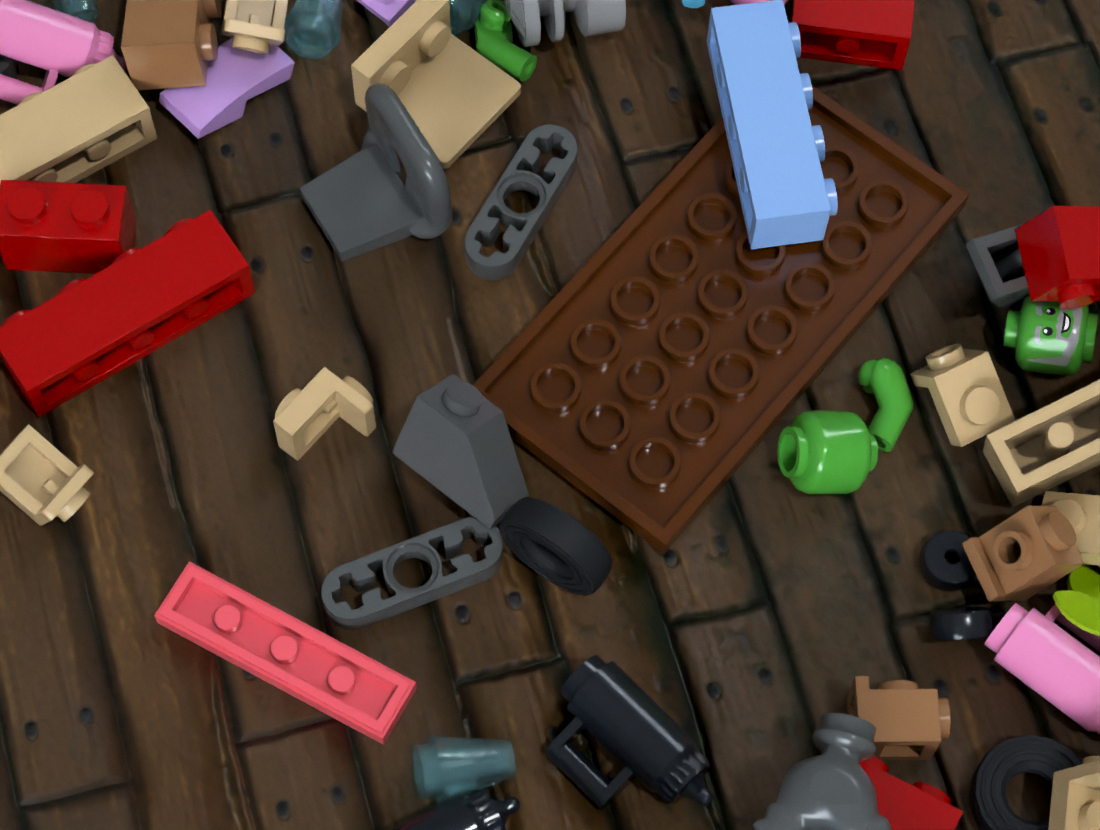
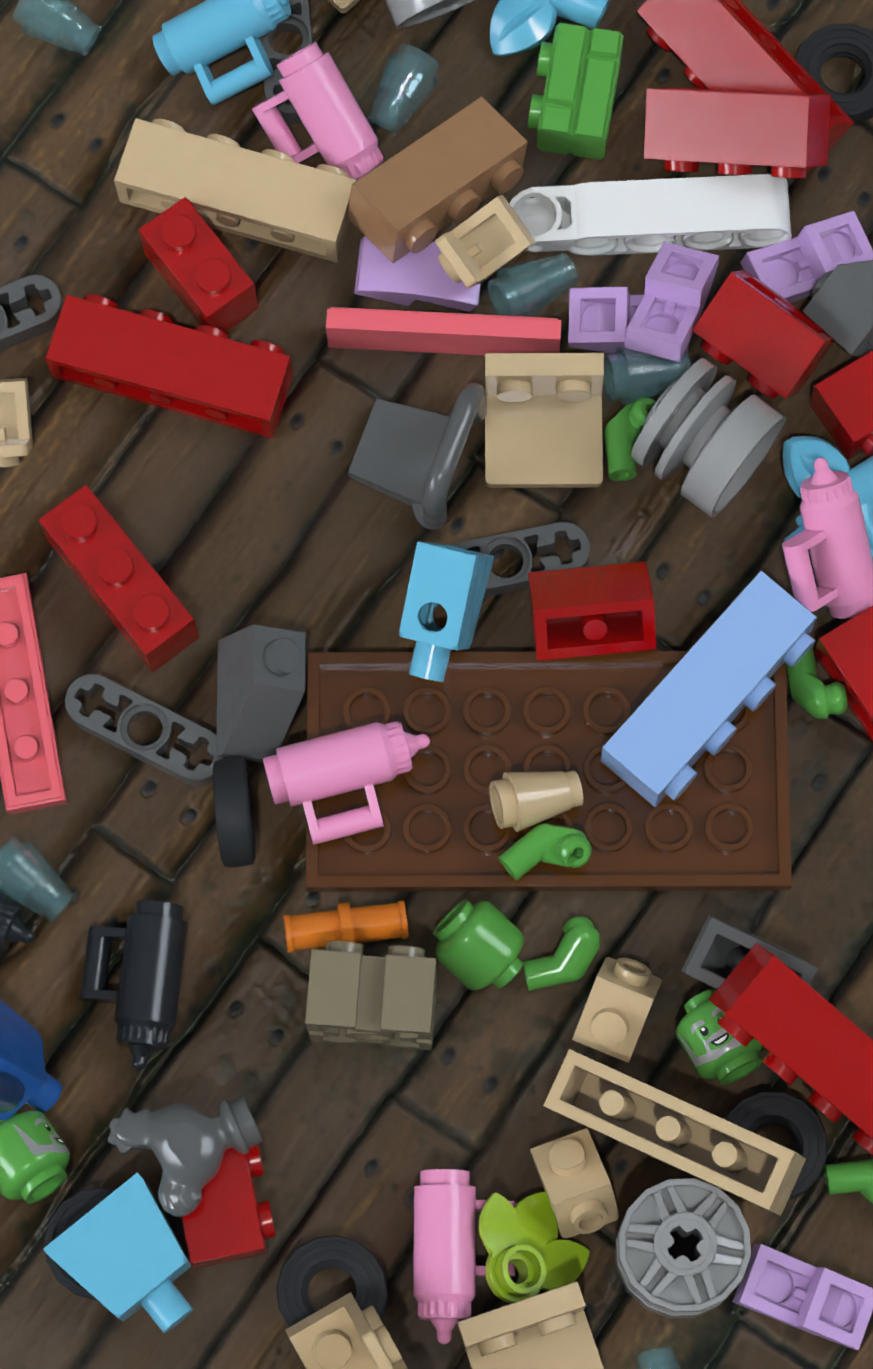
camera: 55 degrees right, 10 degrees up
tan bracket [273,366,376,461] -> none
medium nougat brick [847,676,951,760] -> none
black piece [919,530,984,592] -> none
black piece [929,606,1005,640] -> none
medium nougat brick [962,505,1084,602] -> none
none -> red brick [39,485,200,673]
none -> bright pink piece [263,721,430,845]
none -> orange pin [283,900,408,953]
none -> dark tan brick [305,941,438,1050]
none -> coral tile [326,307,561,355]
none -> medium azure torso [399,542,494,682]
none -> tan cone [489,770,583,832]
none -> bright green arm [498,823,592,880]
none -> red brick [528,561,656,661]
none -> bright green arm [786,646,848,719]

